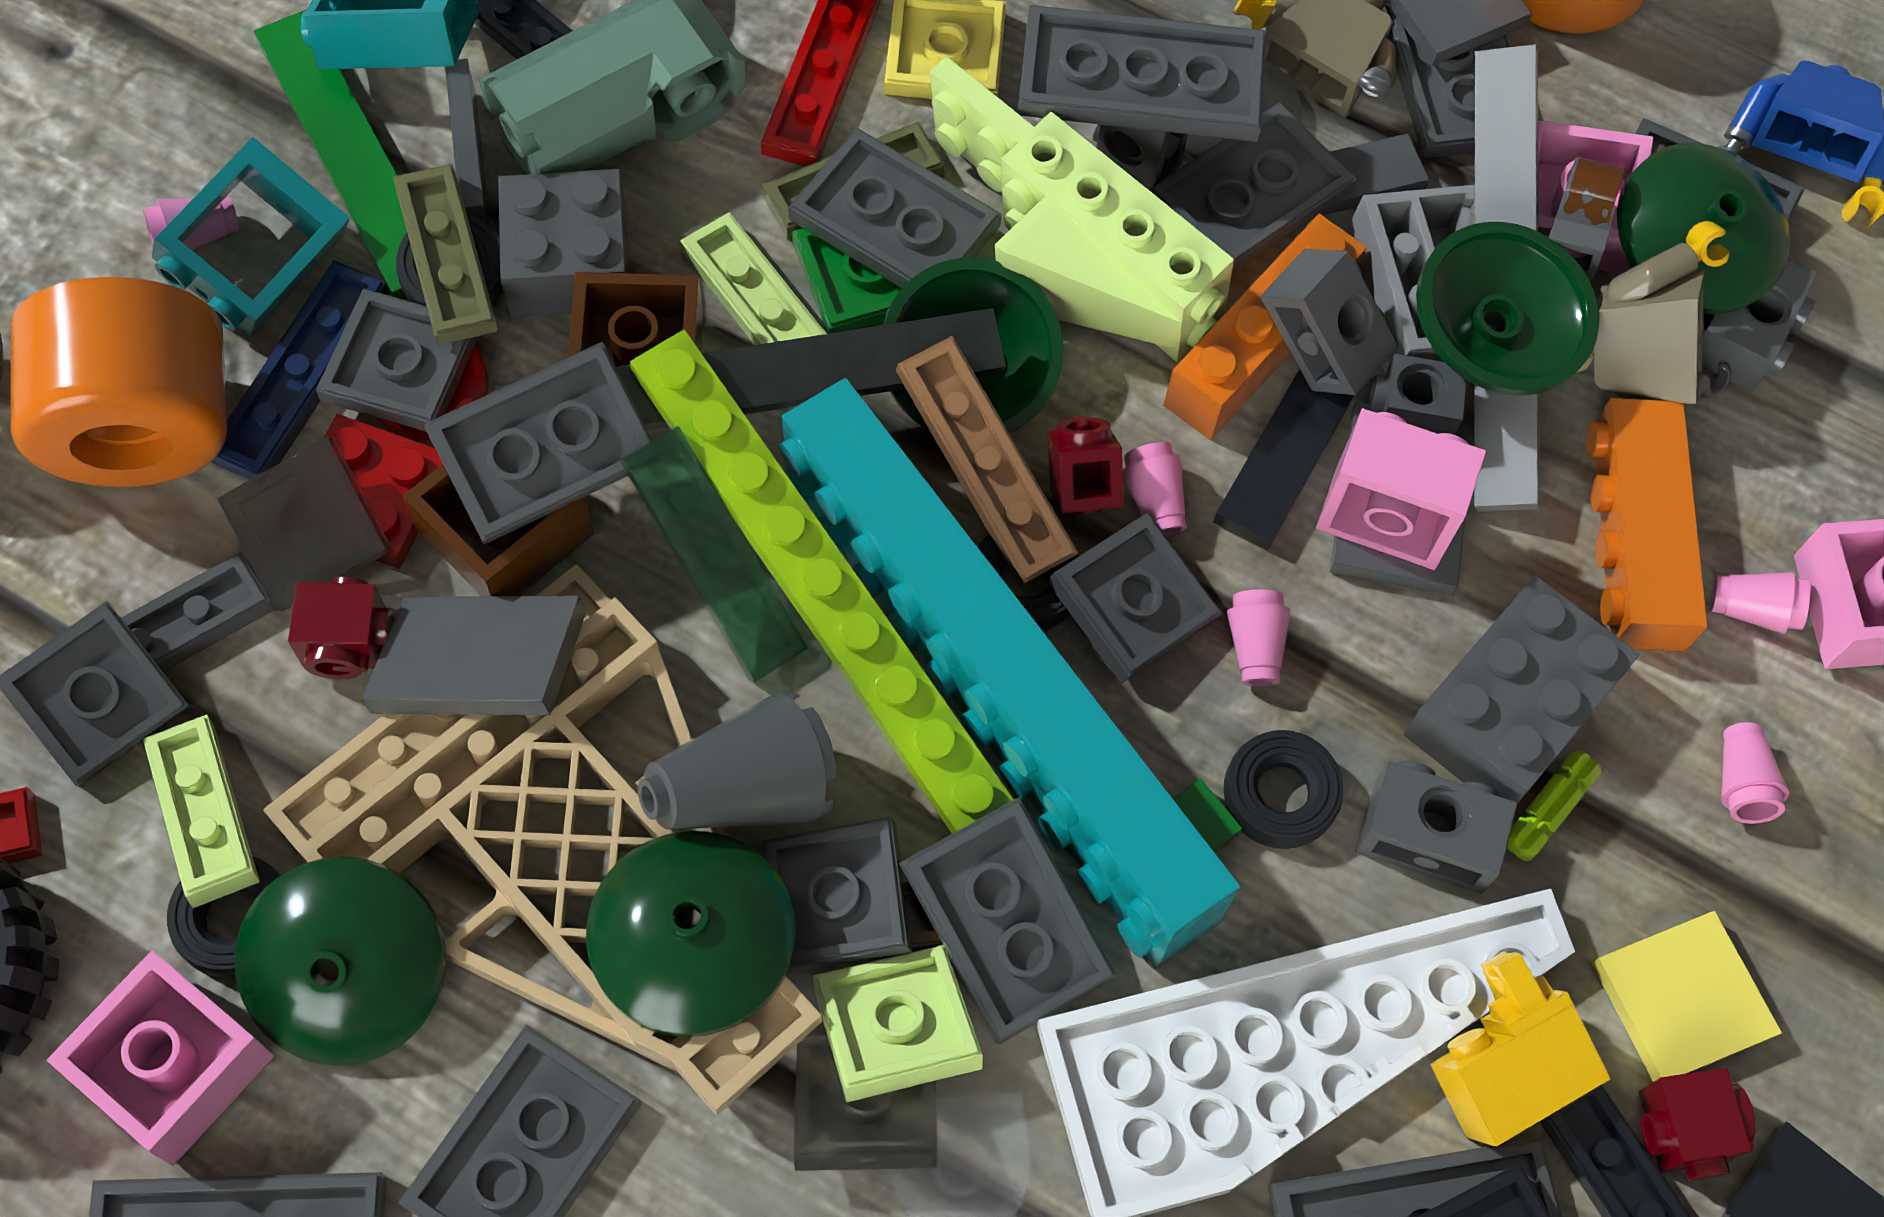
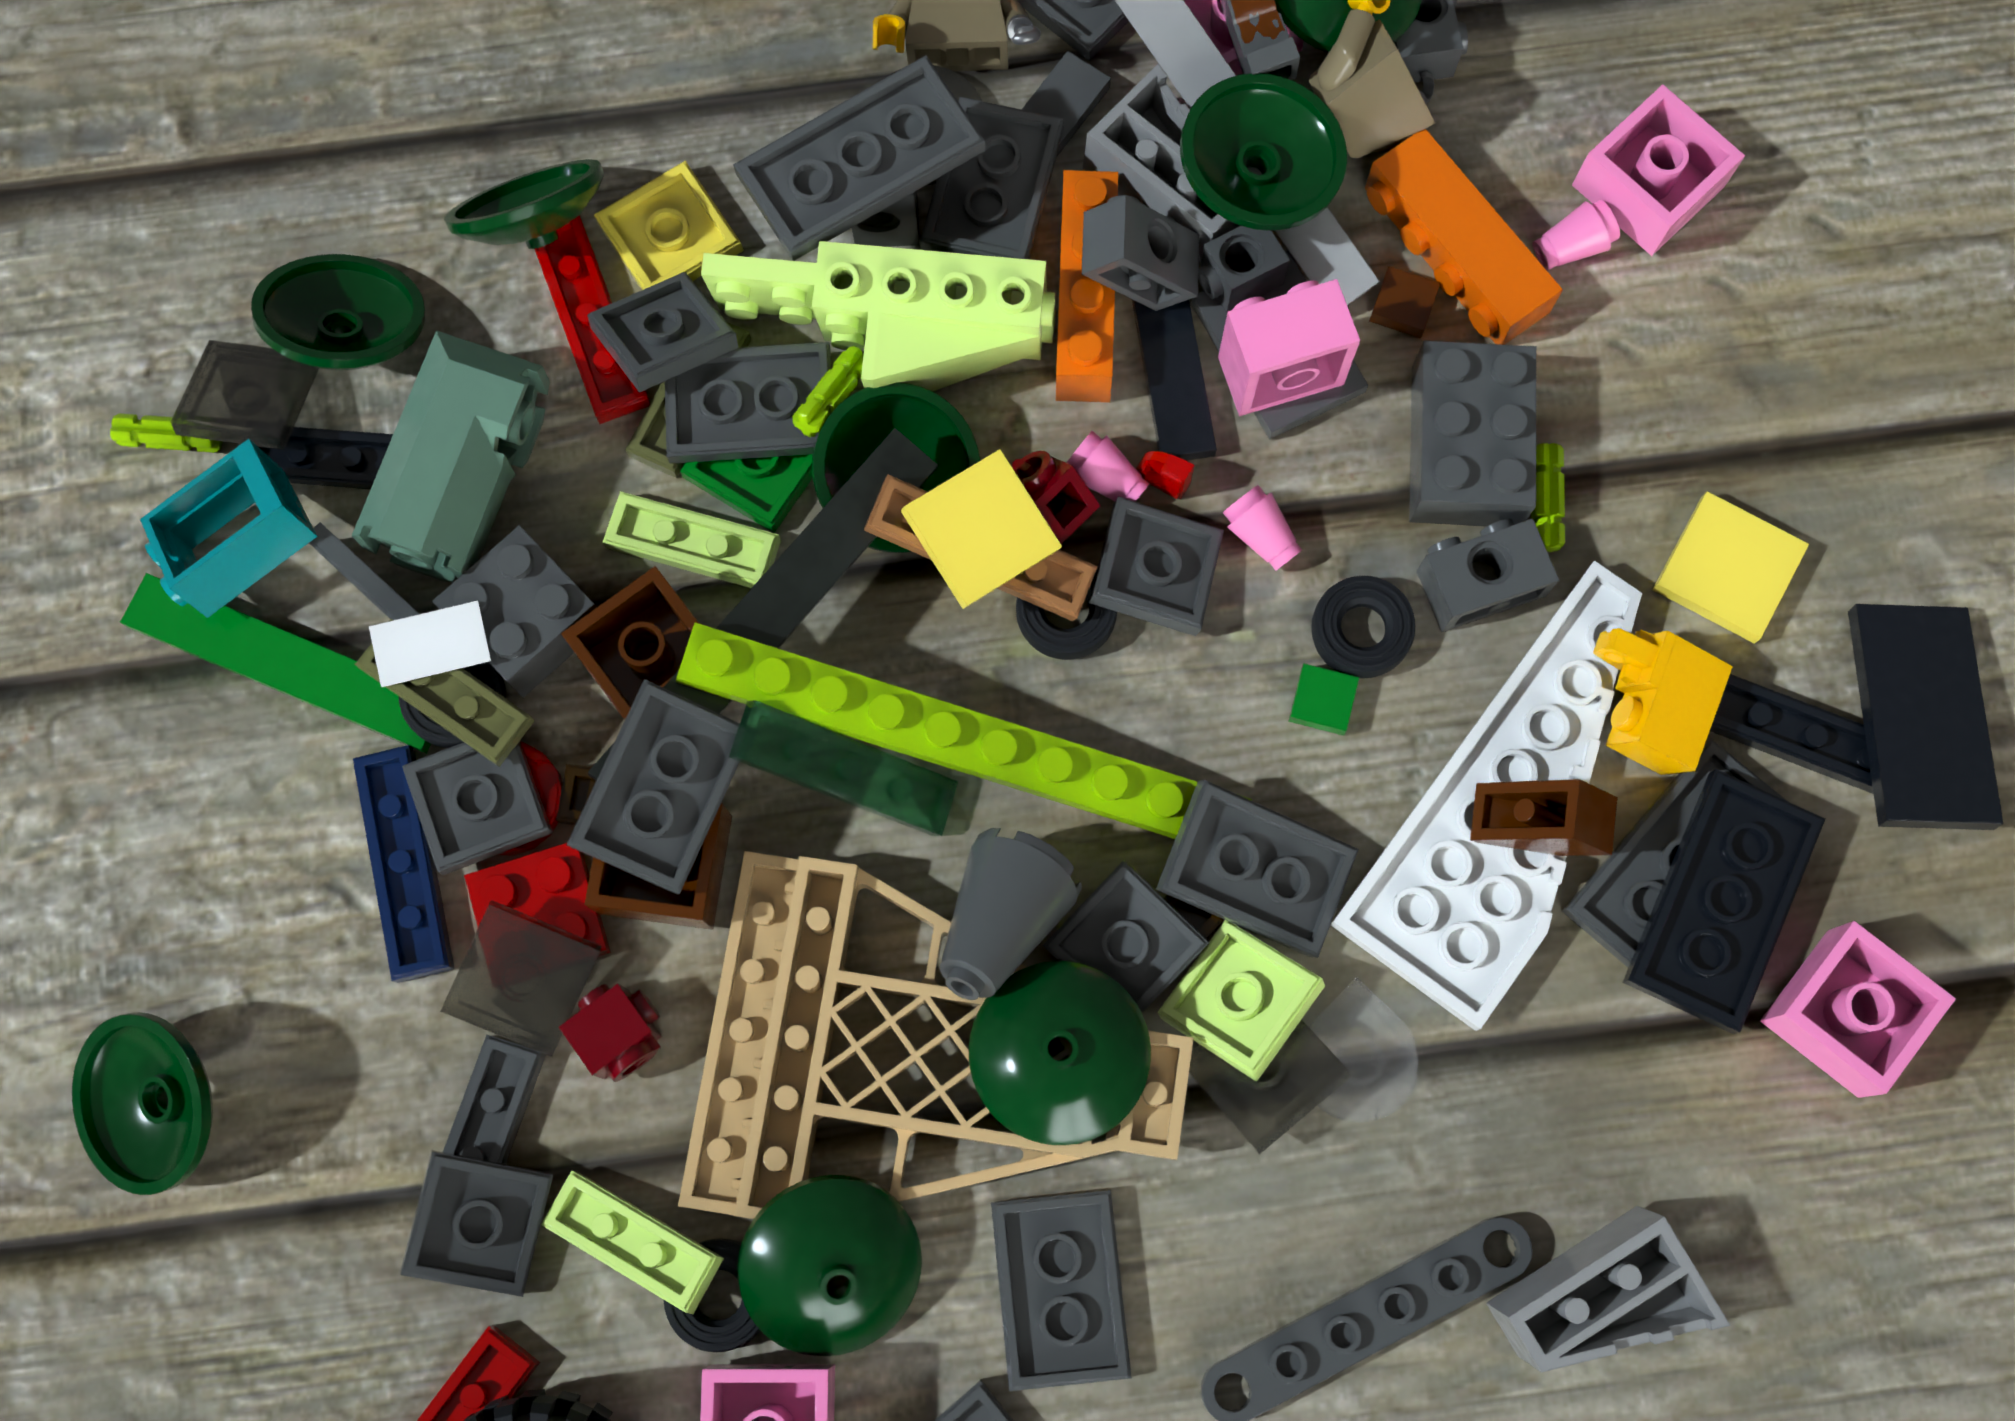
camera: 30 degrees left, 10 degrees up
orange piece [11,277,227,487] -> none
bright pink cone [143,196,240,250] -> none
teal window [151,137,350,337] -> none
dark grey tile [361,596,587,715] -> none
teal brick [779,378,1241,968] -> none
dark red brick [1638,1068,1756,1181] -> none
bright pink cone [1721,722,1789,824] -> none
none -> white sticker [369,601,491,687]
none -> dark grey tile [587,272,739,393]
none -> lime axle [792,346,864,437]
none -> light yellow tile [901,449,1062,609]
none -> red tile [1136,451,1195,500]
none -> reddish brown tile [1369,266,1440,338]
none -> reddish brown slope [1470,779,1618,856]

